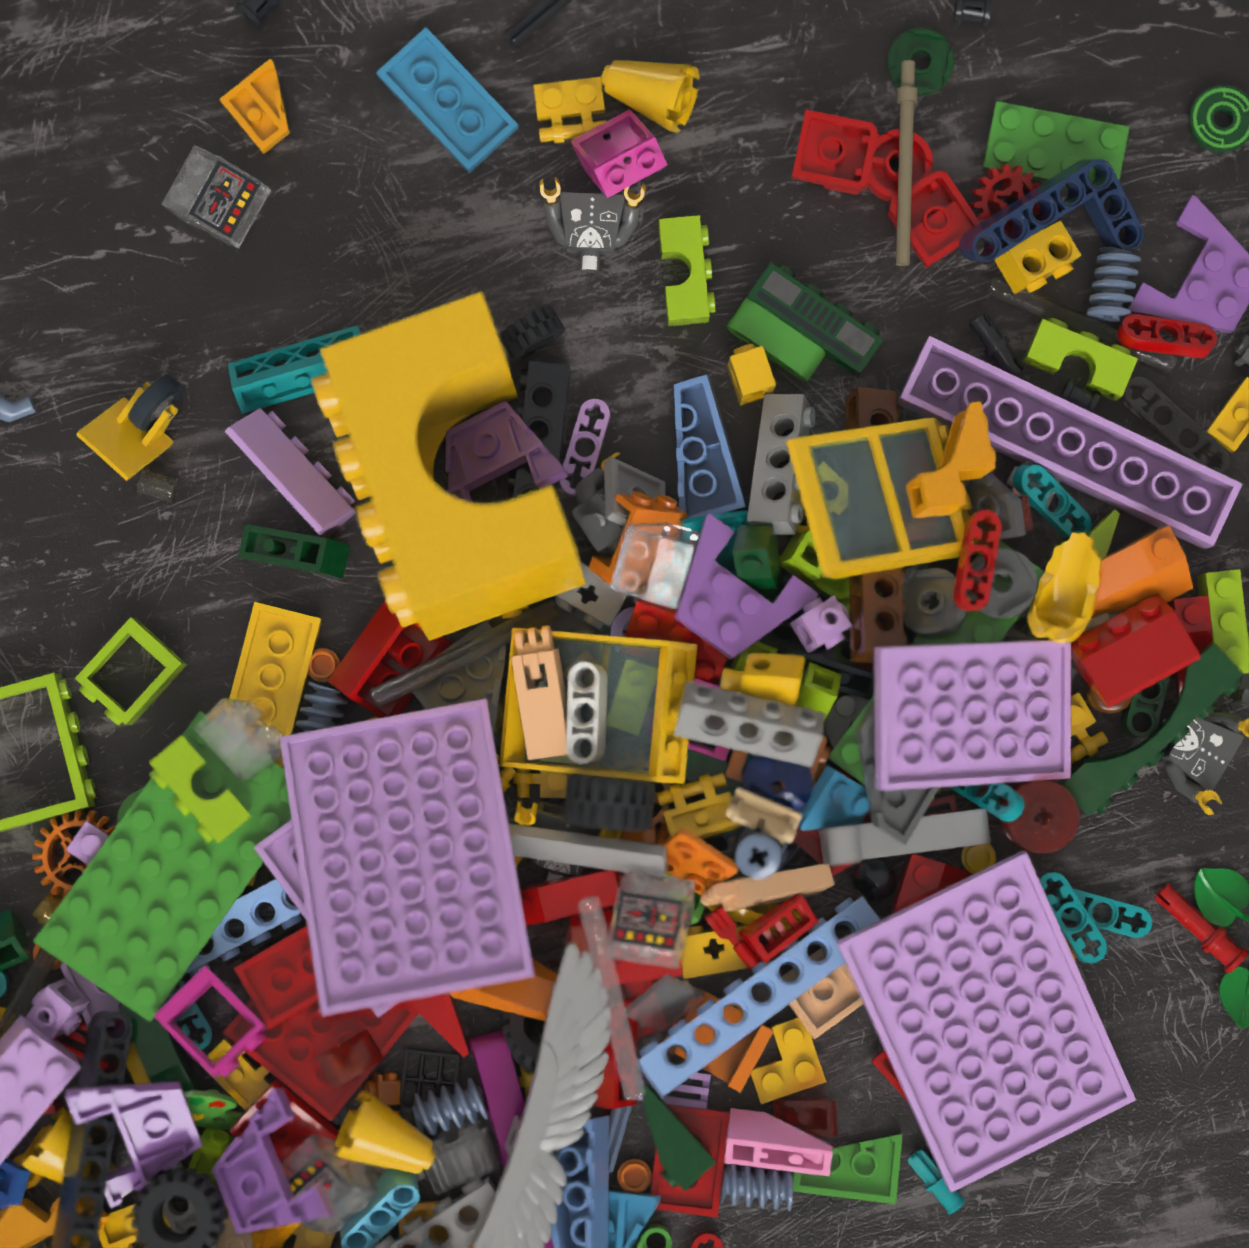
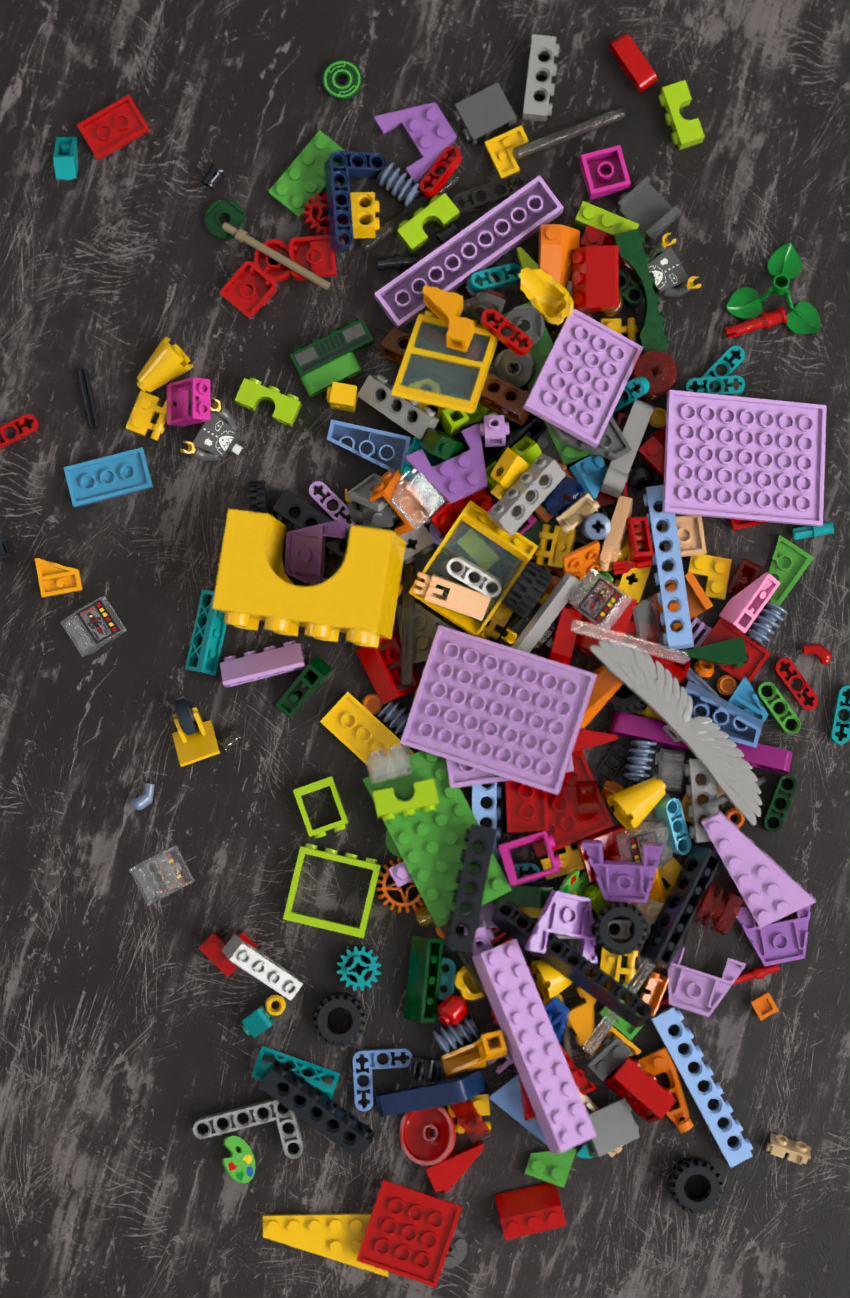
camera: 60 degrees left, 0 degrees up
none -> black brick [444,824,496,955]
none -> orange plate [694,661,714,677]

